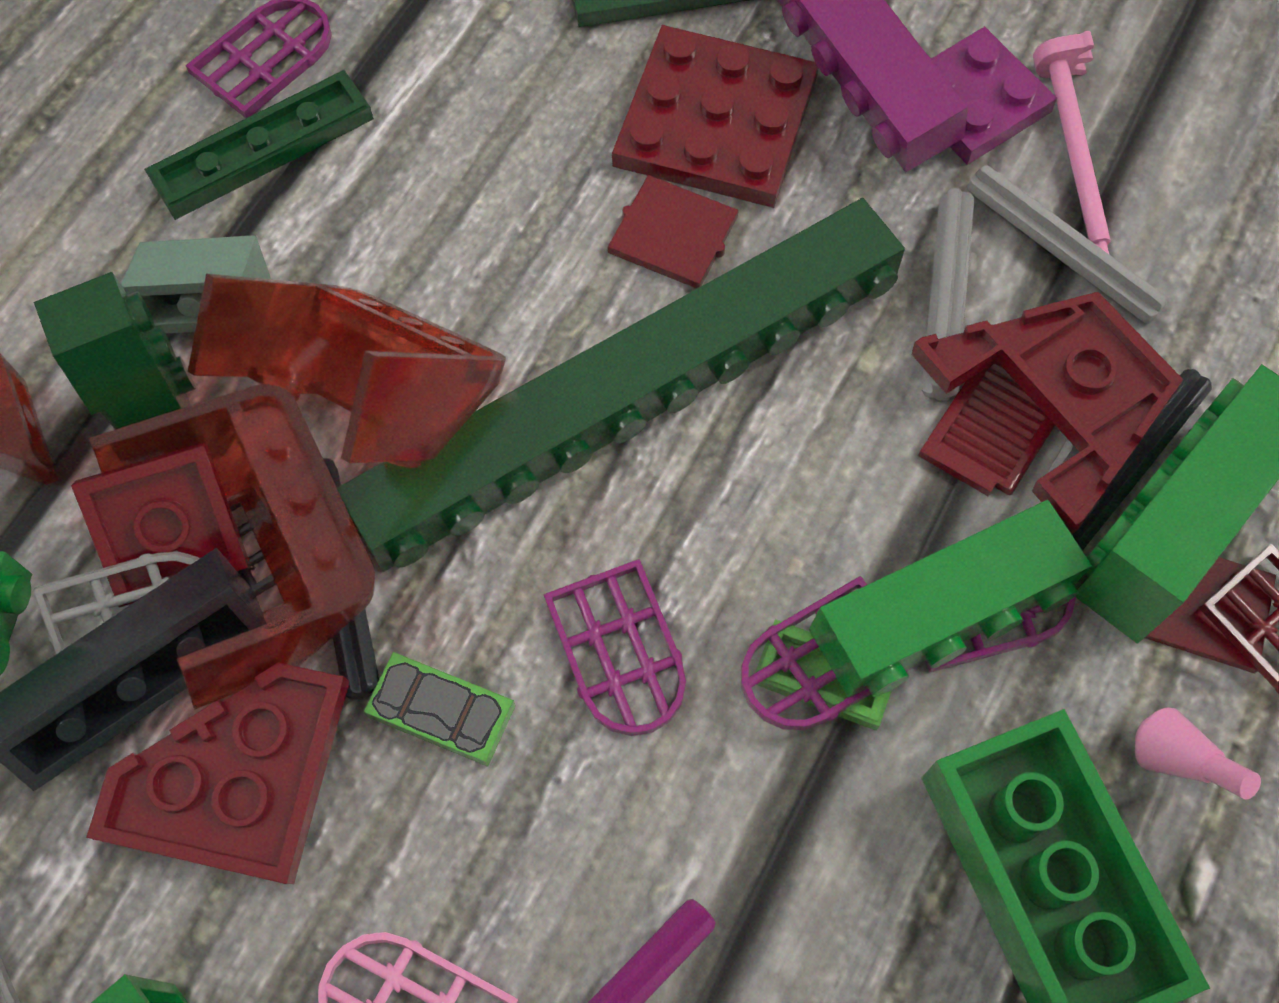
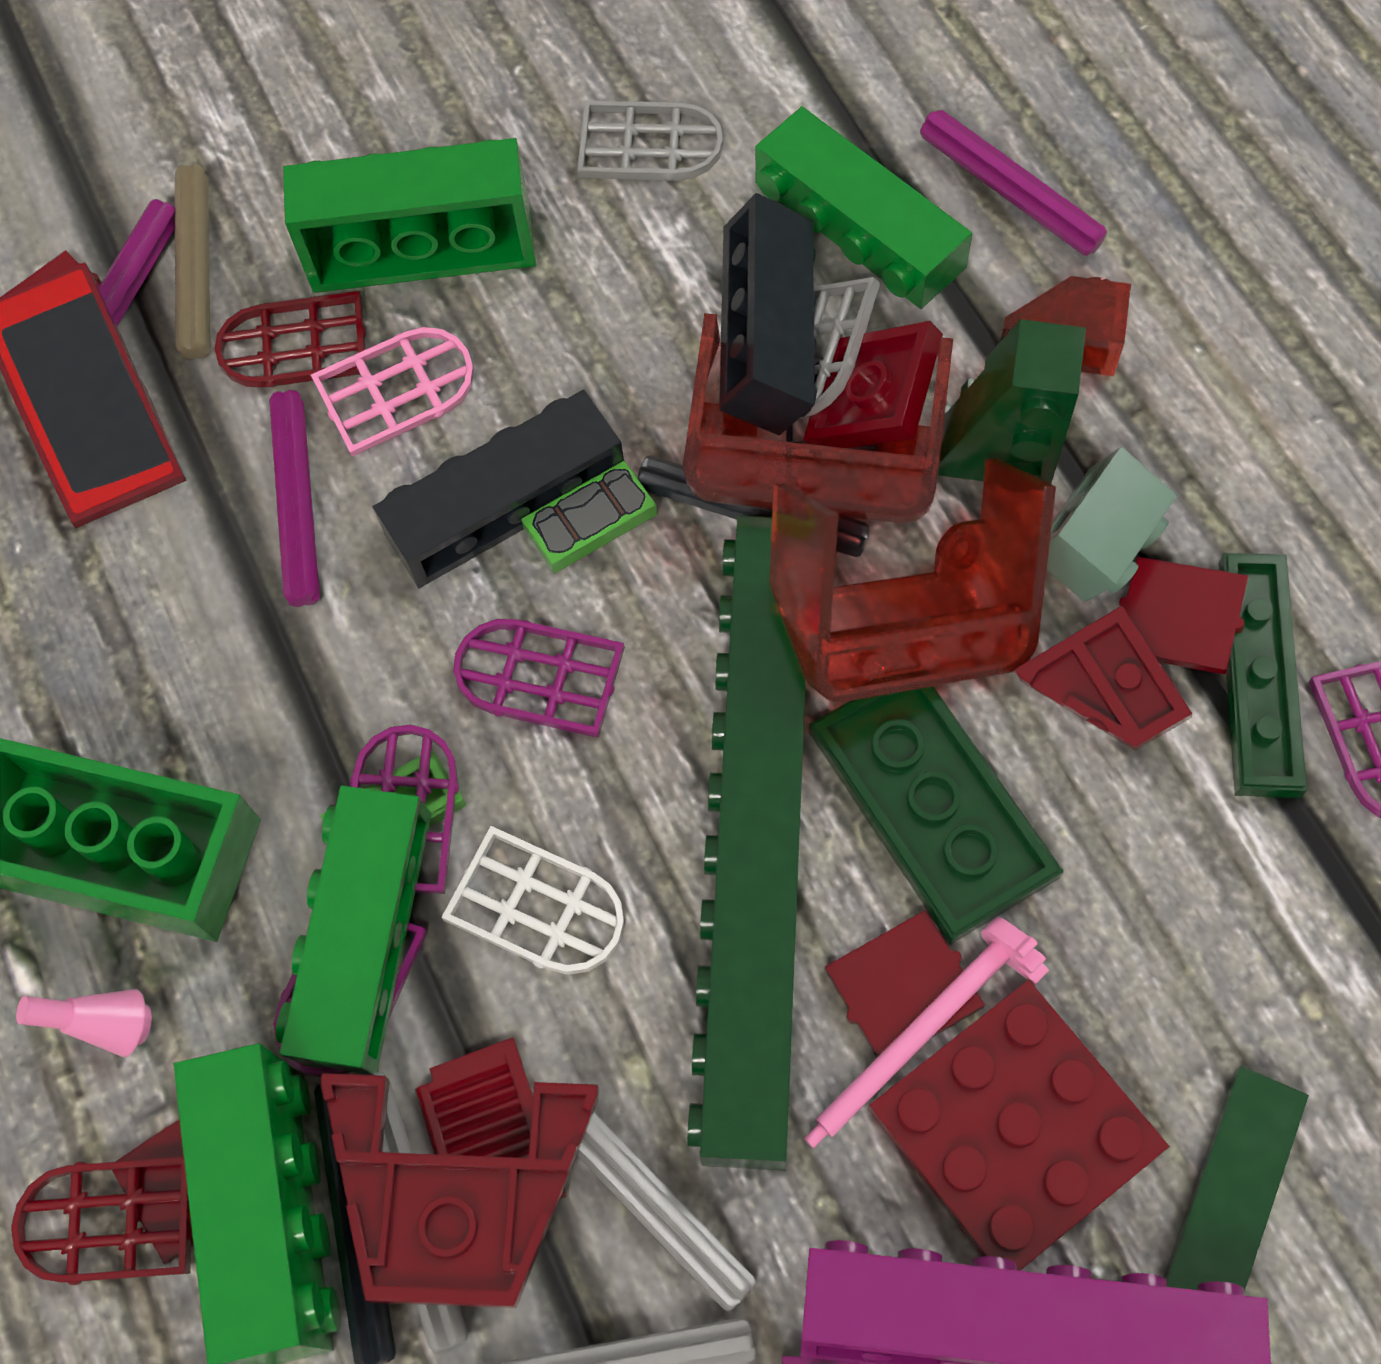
camera: 130 degrees right, 0 degrees up
dark red plate [86,662,350,884] -> none
none -> black brick [372,389,624,589]
none -> white window [441,826,625,975]
none -> bright pink piece [804,916,1049,1149]
none -> dark green tile [808,662,1064,945]
none -> dark red wing [1014,605,1193,751]
none -> dark red piece [1119,557,1249,675]

